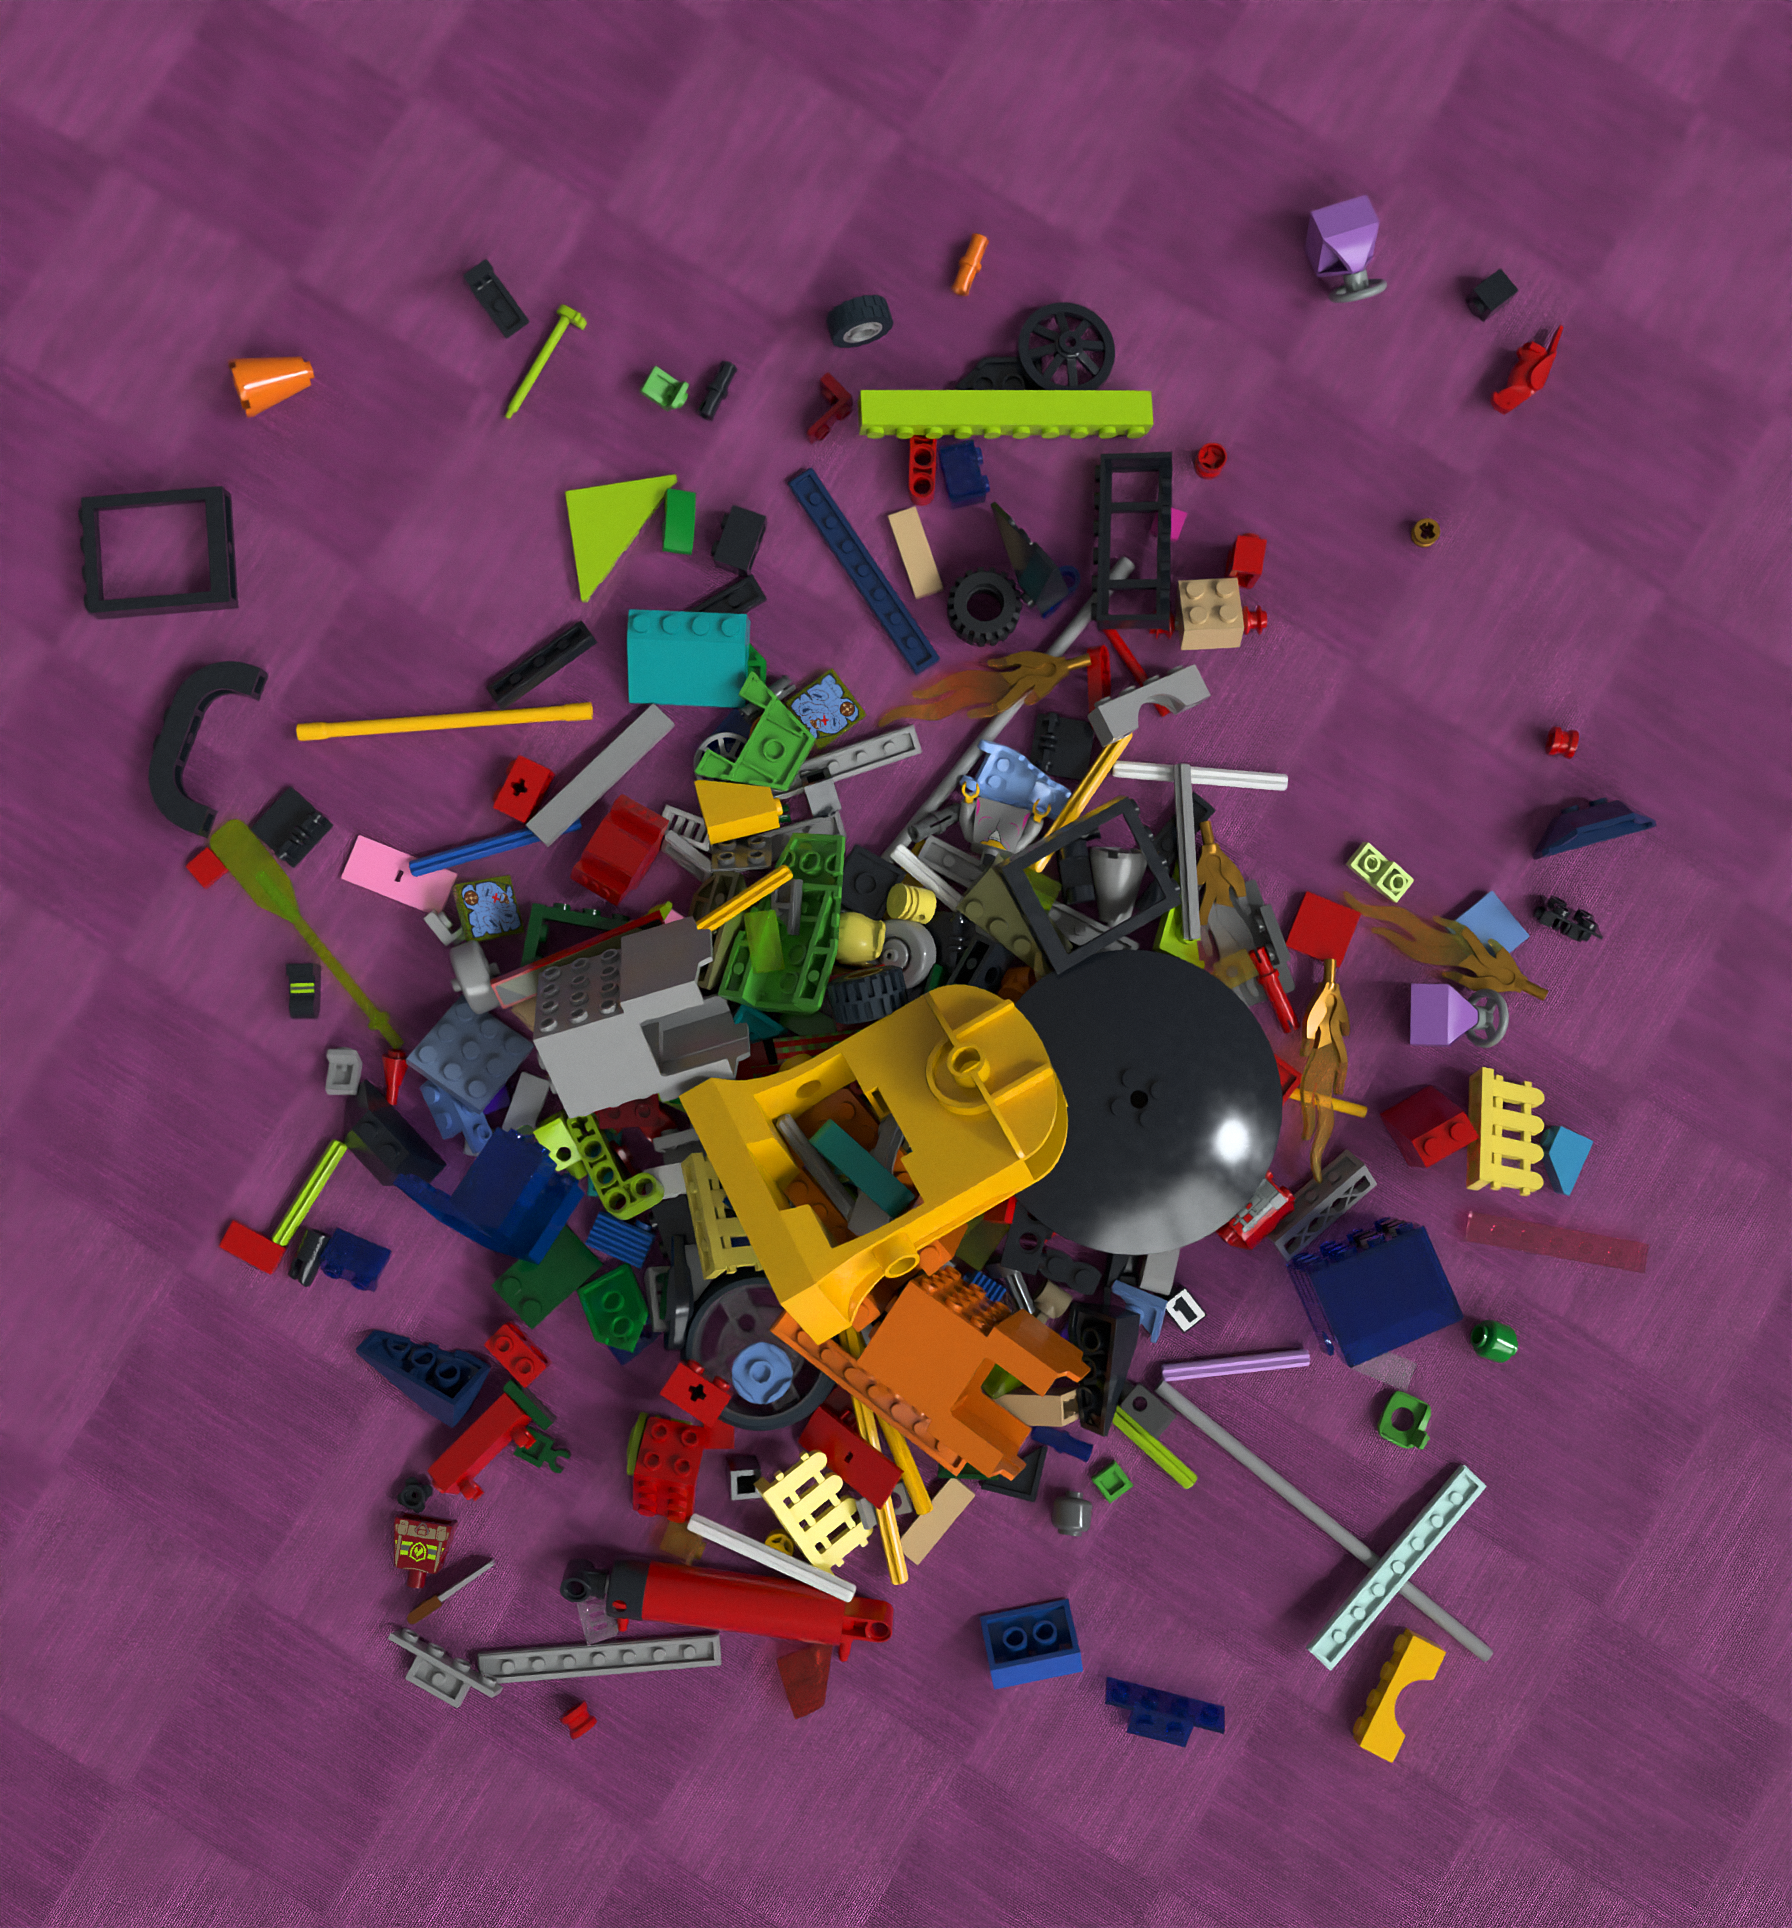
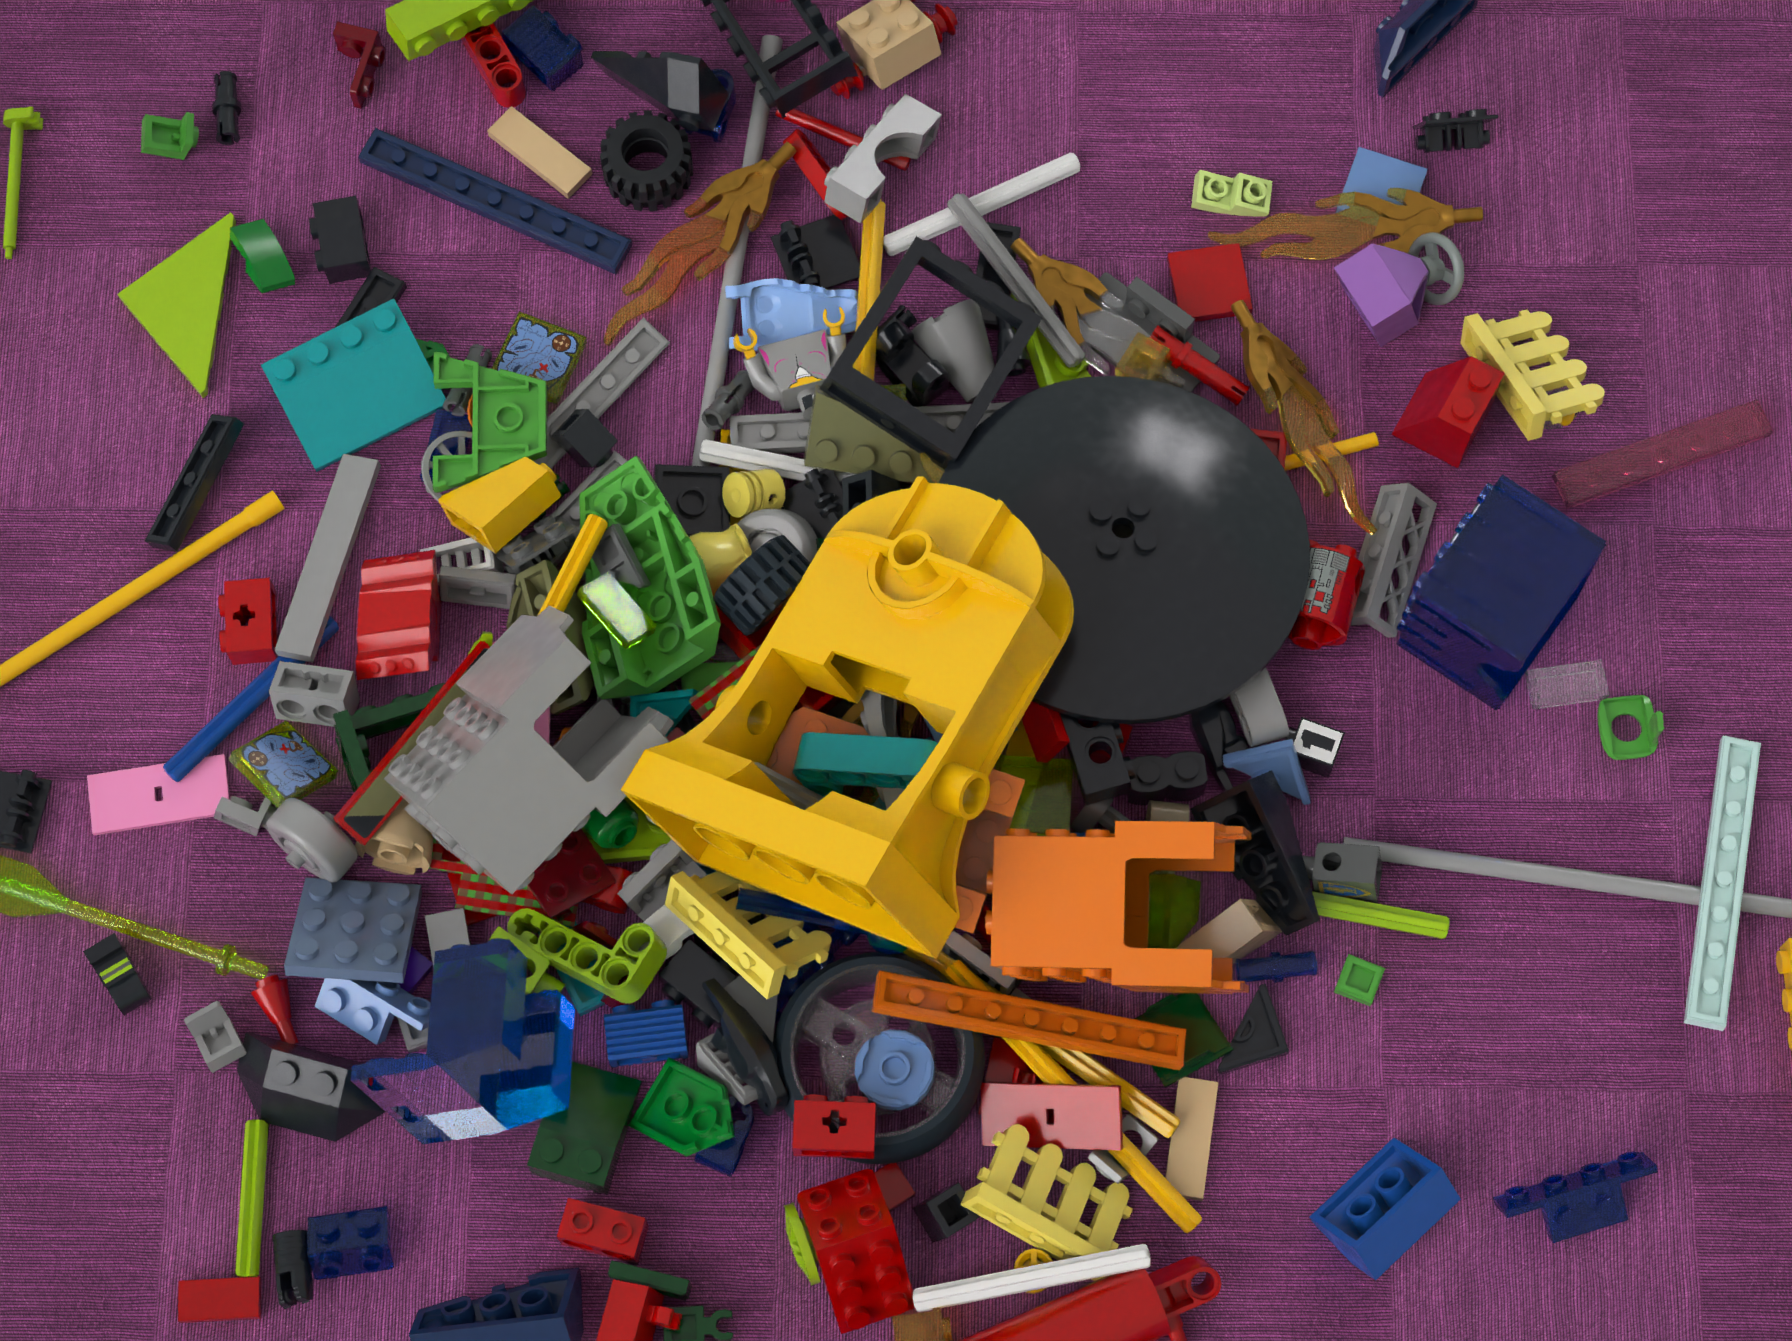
camera: 30 degrees left, 15 degrees down
dark grey head [1051,1490,1093,1537] -> none
lavender axle [1161,1349,1310,1382] -> none
green head [1470,1320,1518,1363] -> none
dark azure slope [1540,1126,1594,1196] -> none
none -> light grey brick [269,661,360,727]

